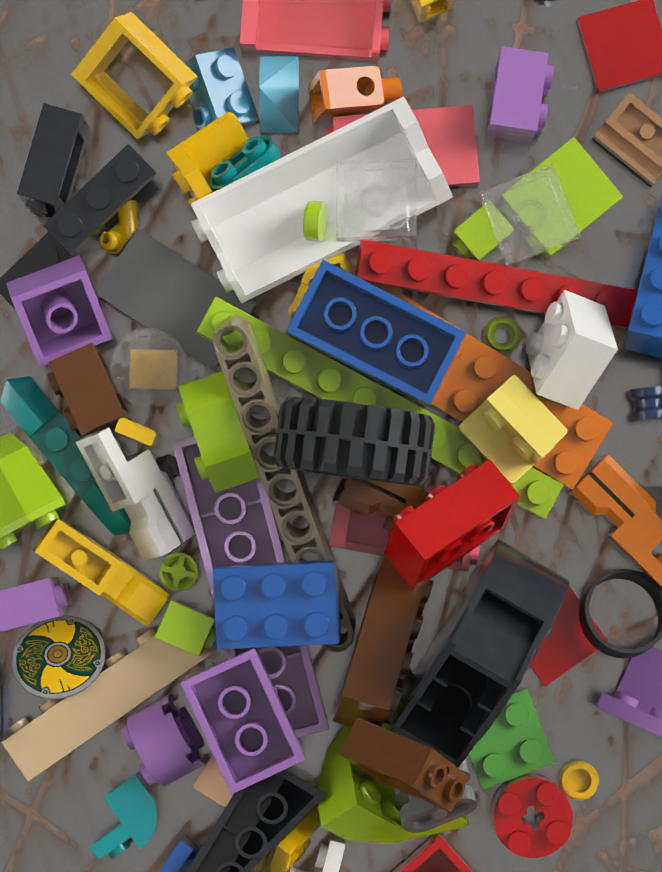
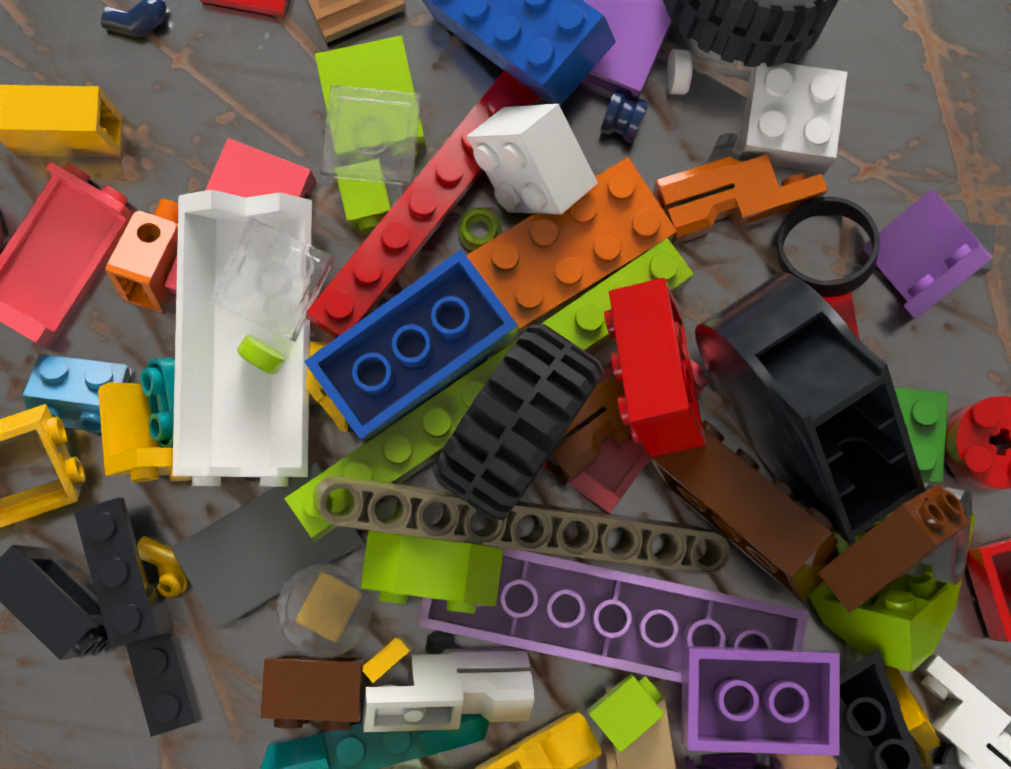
camera: 60 degrees left, 5 degrees down
medium lavender brick [6,255,112,367] -> none
lime wheel [159,553,200,591] -> none
blue brick [213,560,341,650] -> none
medium azure slope [259,56,299,134] -> none
light yellow bracket [458,375,567,485] -> none
medium lavender brick [485,46,554,144] -> none
yellow tile [558,760,599,800] -> none

